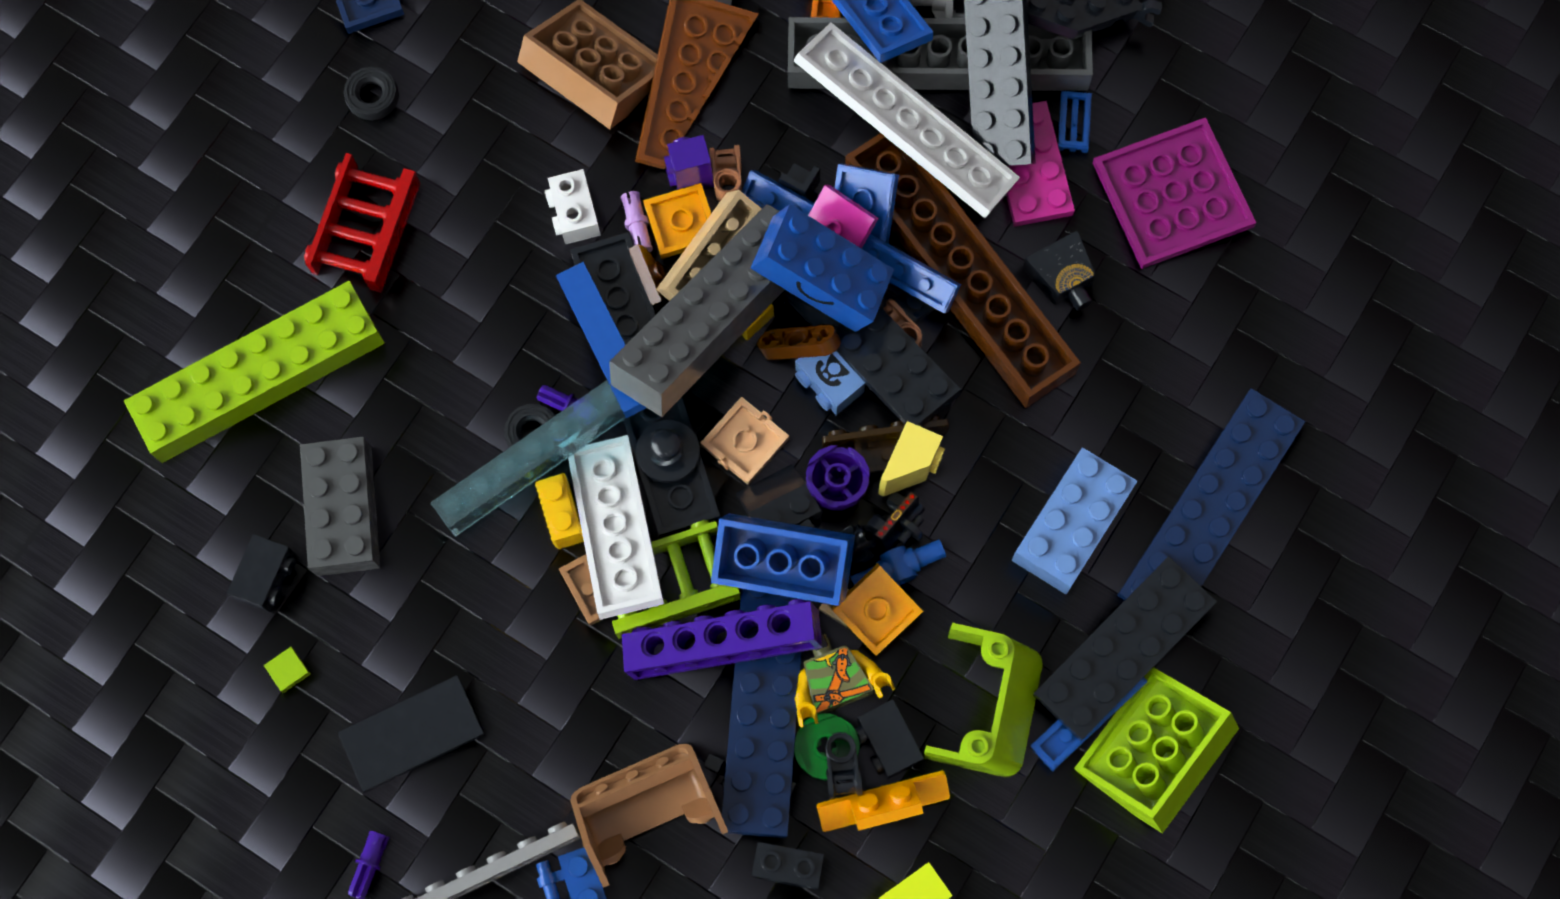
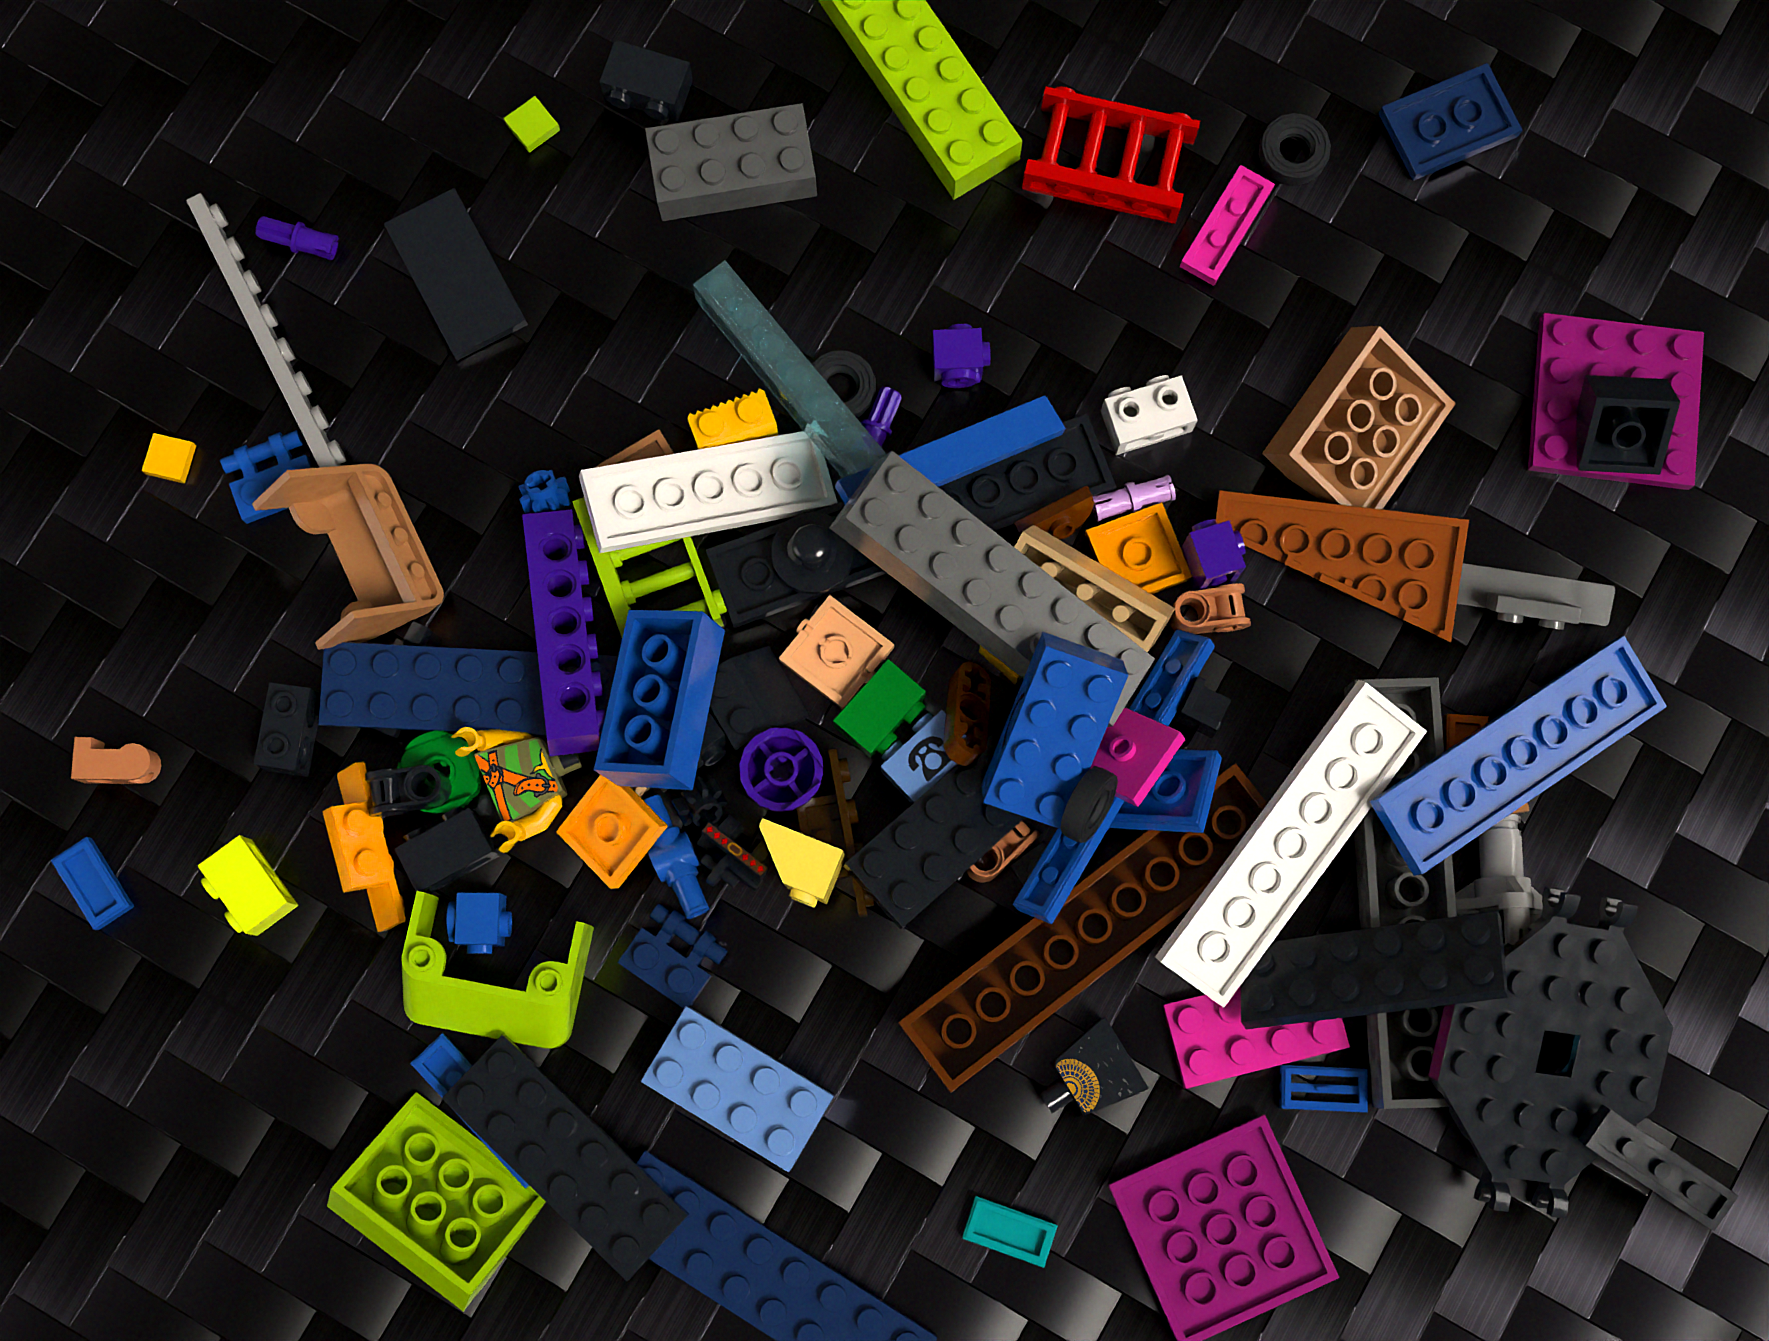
camera: 85 degrees right, 5 degrees up
none -> blue brick [446,893,512,954]
none -> blue gear [519,470,571,514]
none -> dark blue plate [617,903,728,1009]
none -> green brick [833,659,926,759]
none -> dark purple brick [932,324,991,388]
none -> teal tile [962,1196,1058,1268]
none -> black tyre [1060,766,1118,843]
none -> dark pink plate [1180,165,1275,286]

